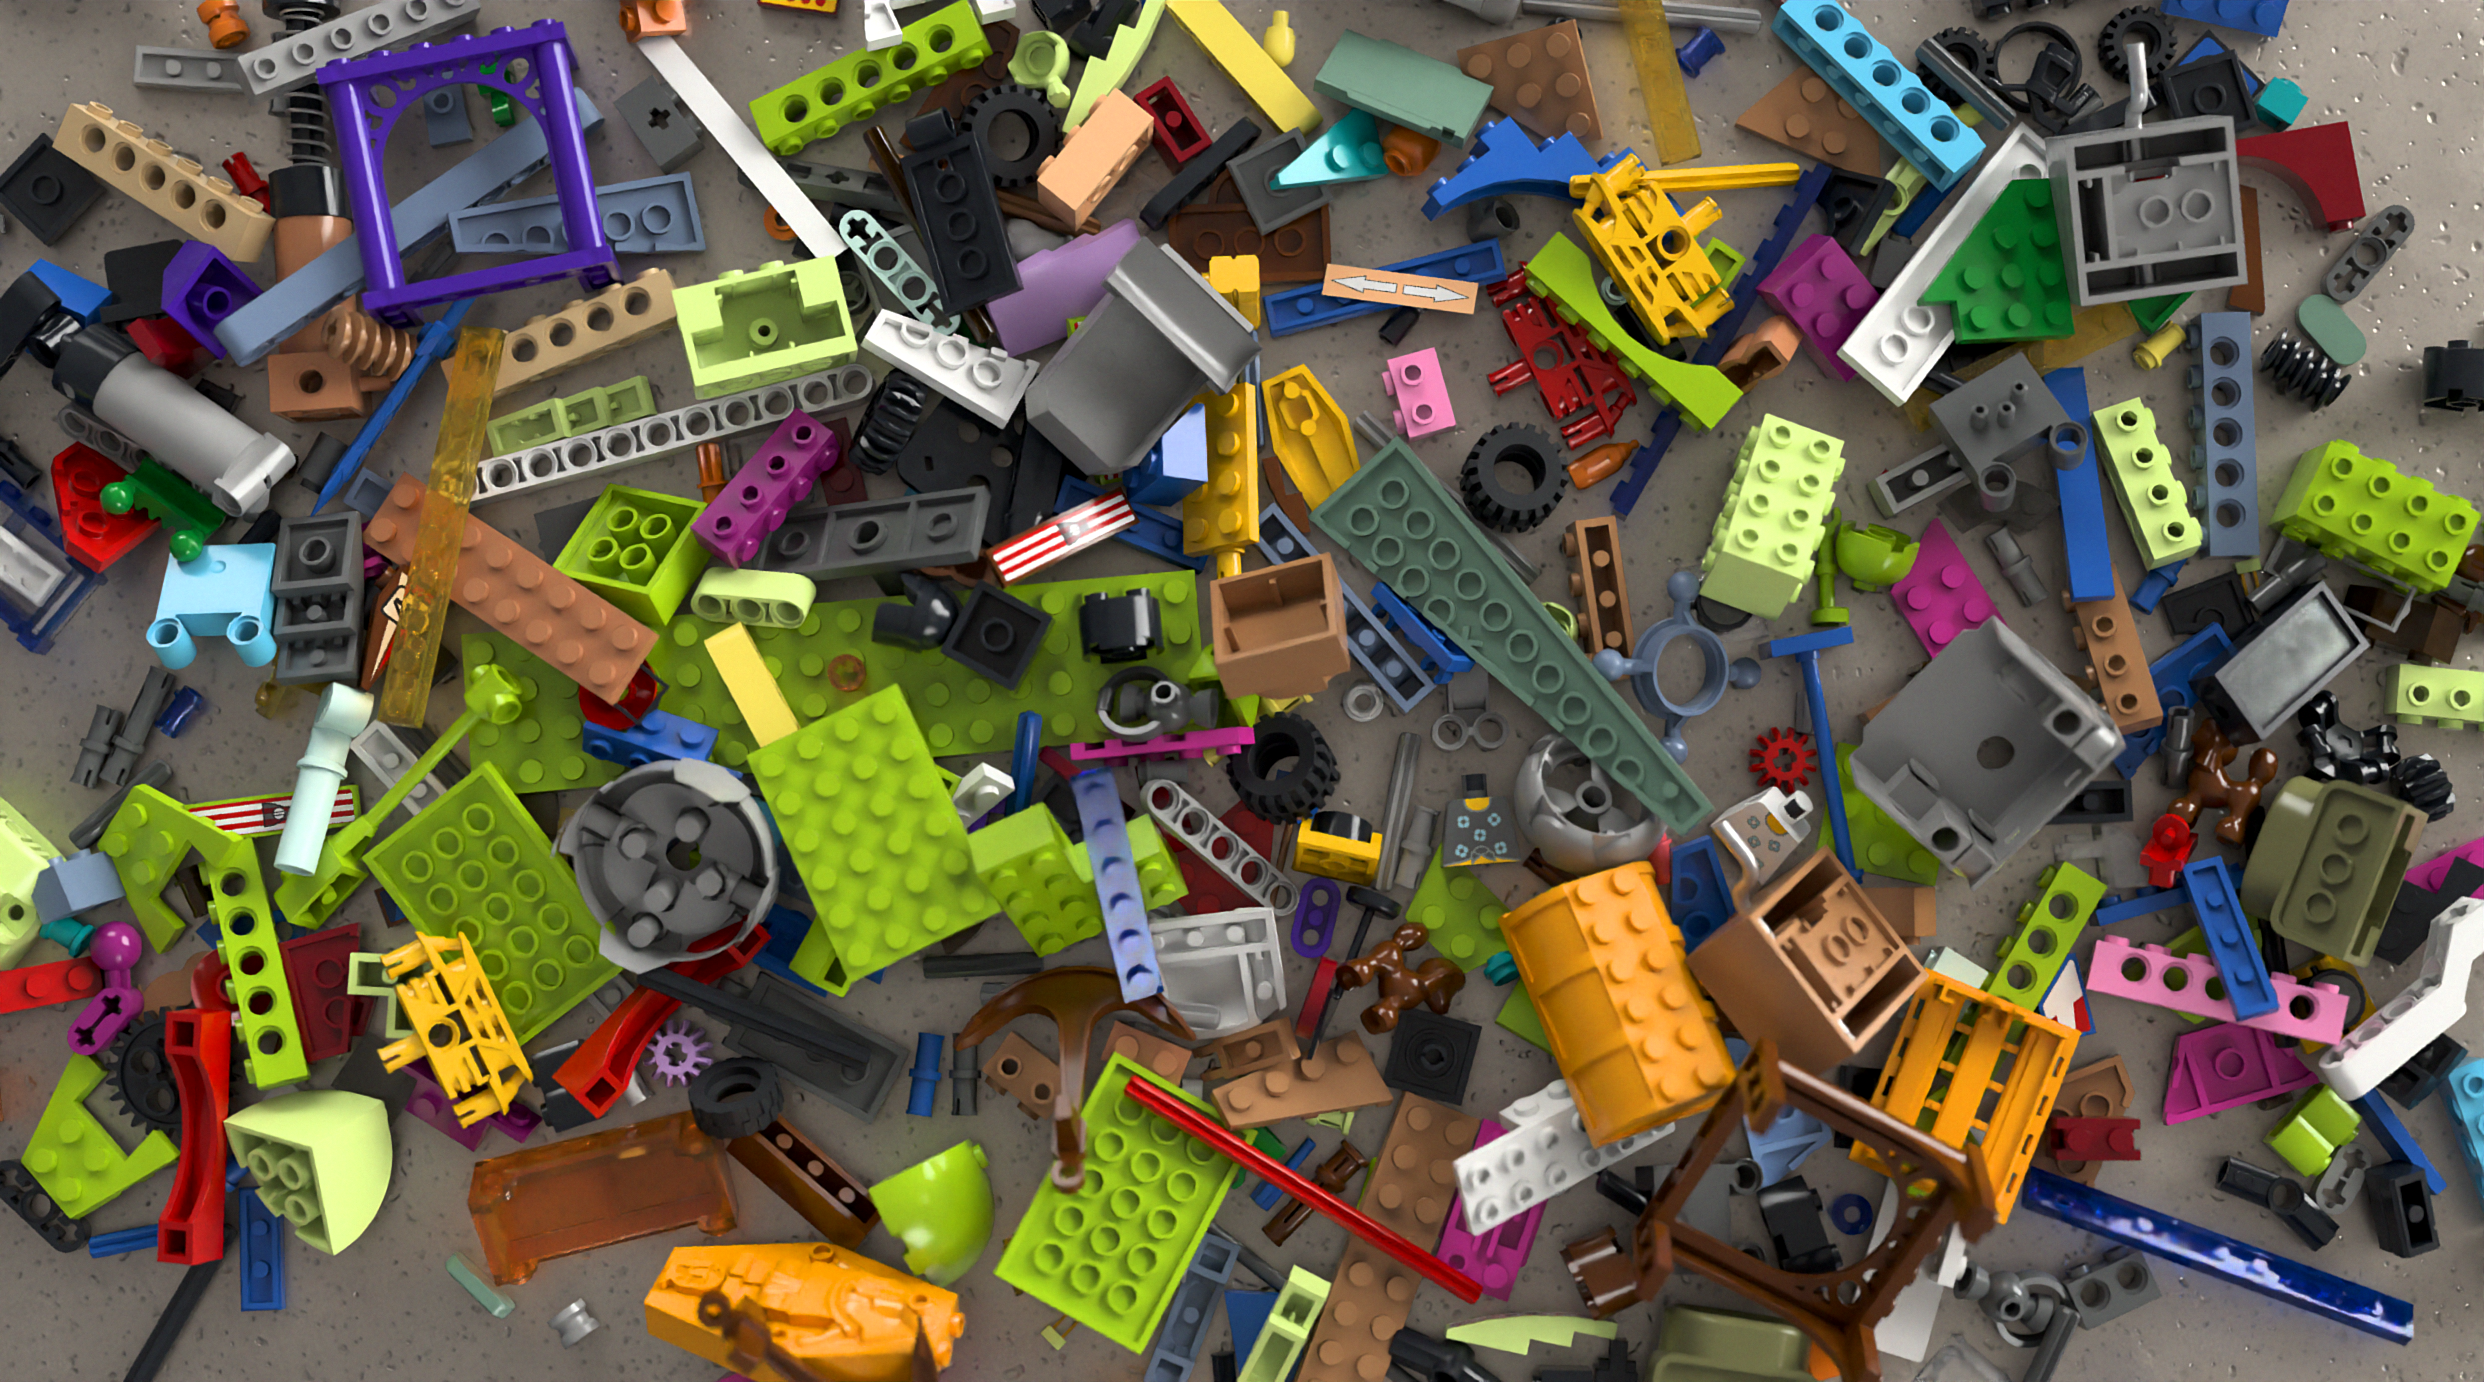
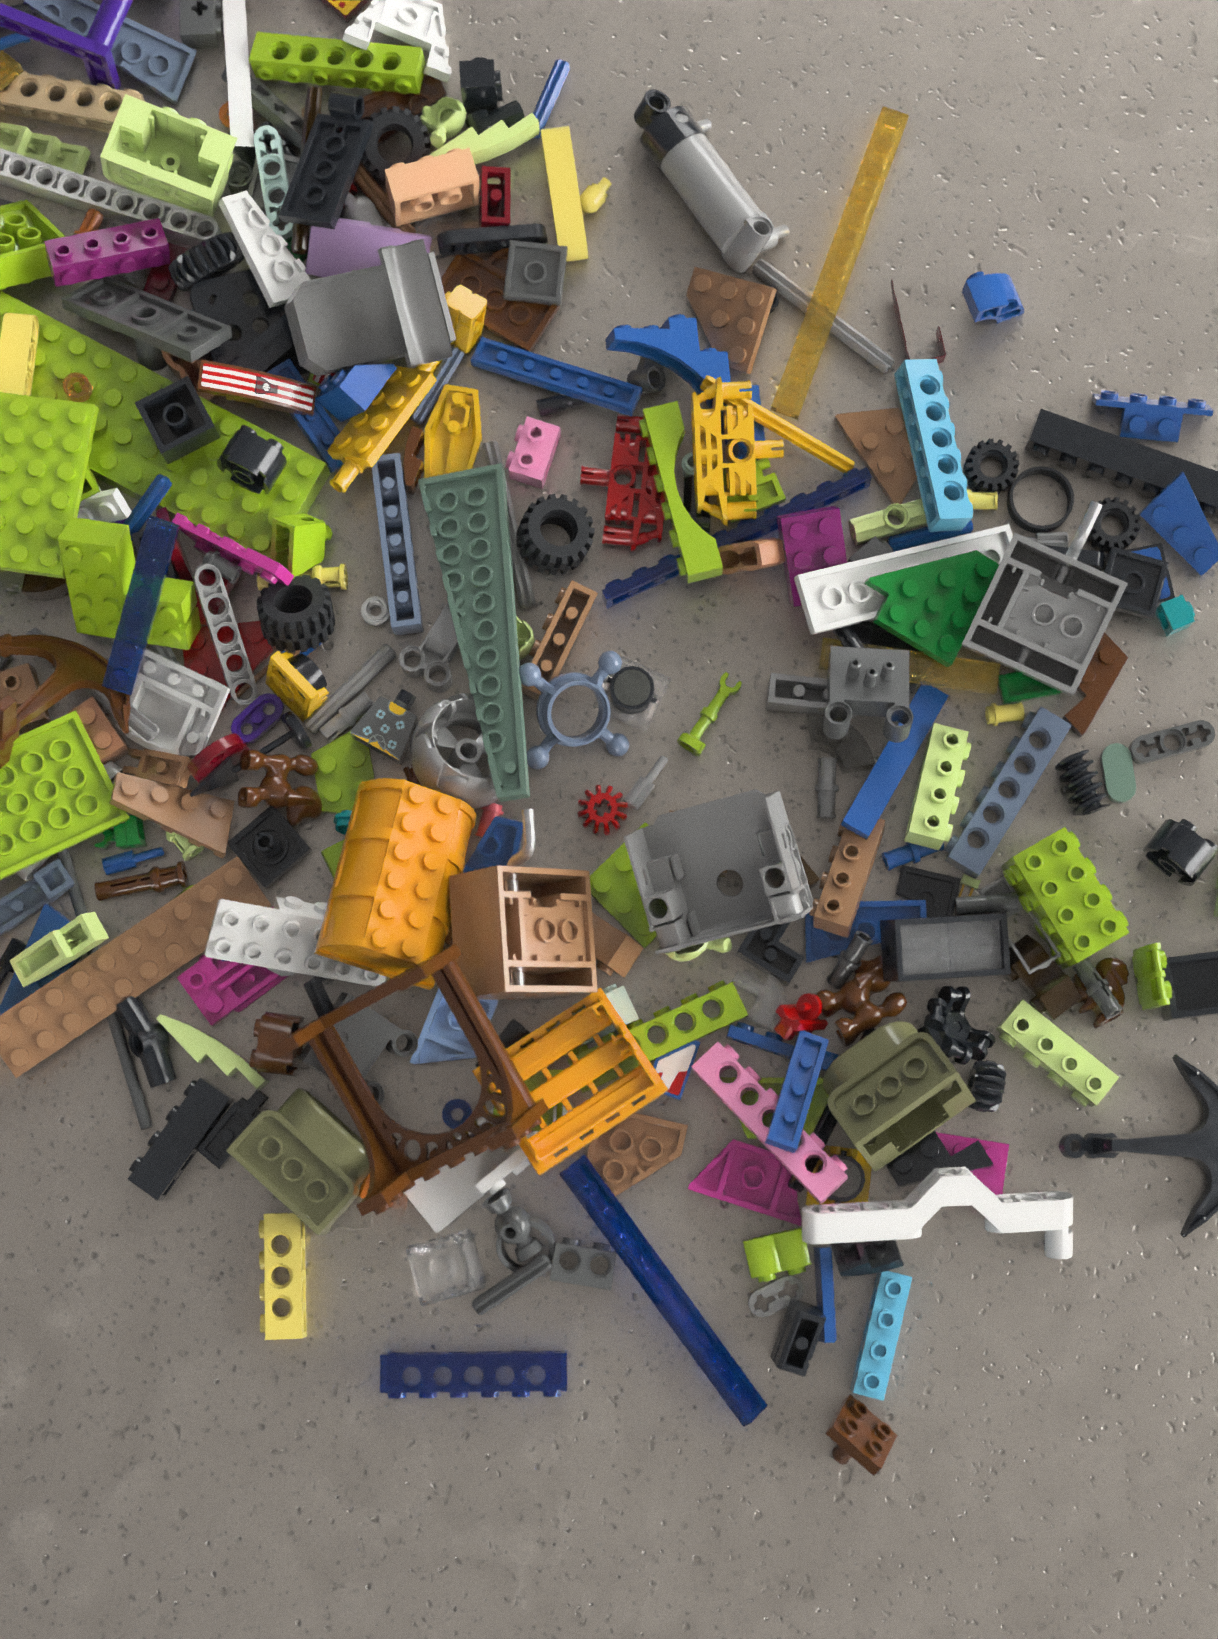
camera: 30 degrees right, 5 degrees down
yellowish green beam [691,567,817,628] -> none
black helmet [872,569,963,654] -> none
dark grey axle [923,951,1044,979] -> none
dark grey piece [1095,666,1219,743] -> none
red axle [1123,1076,1483,1305] -> none
medium nougat container [1210,552,1350,700] -> none
teal wing [1269,107,1389,190] -> none
sand green piece [1313,28,1494,150] -> none
light nougat sticker [1322,264,1479,315] -> none
blue plate [1370,582,1477,685] -> none
orange head [1382,124,1442,176] -> none
orange piece [1566,439,1640,490] -> none
clear blue bush [1671,25,1726,79] -> none
yellowish green brick [1698,413,1846,622] -> none
white torso [1709,786,1813,886] -> none
black brick [1756,1174,1844,1291] -> none
blue tile [1758,626,1865,885] -> none
black tile [1815,167,1897,257] -> none
lime cylinder [1835,520,1920,592] -> none
dark pink wing [1887,517,2011,661] -> none
dark grey axle [1915,37,2016,131] -> none
black piece [1986,42,2096,133] -> none
dark red brick [2046,1115,2141,1161] -> none
black piece [2215,1155,2340,1252] -> none
dark red arch [2235,121,2366,234] -> none
dark tan leg [2257,1091,2293,1111] -> none

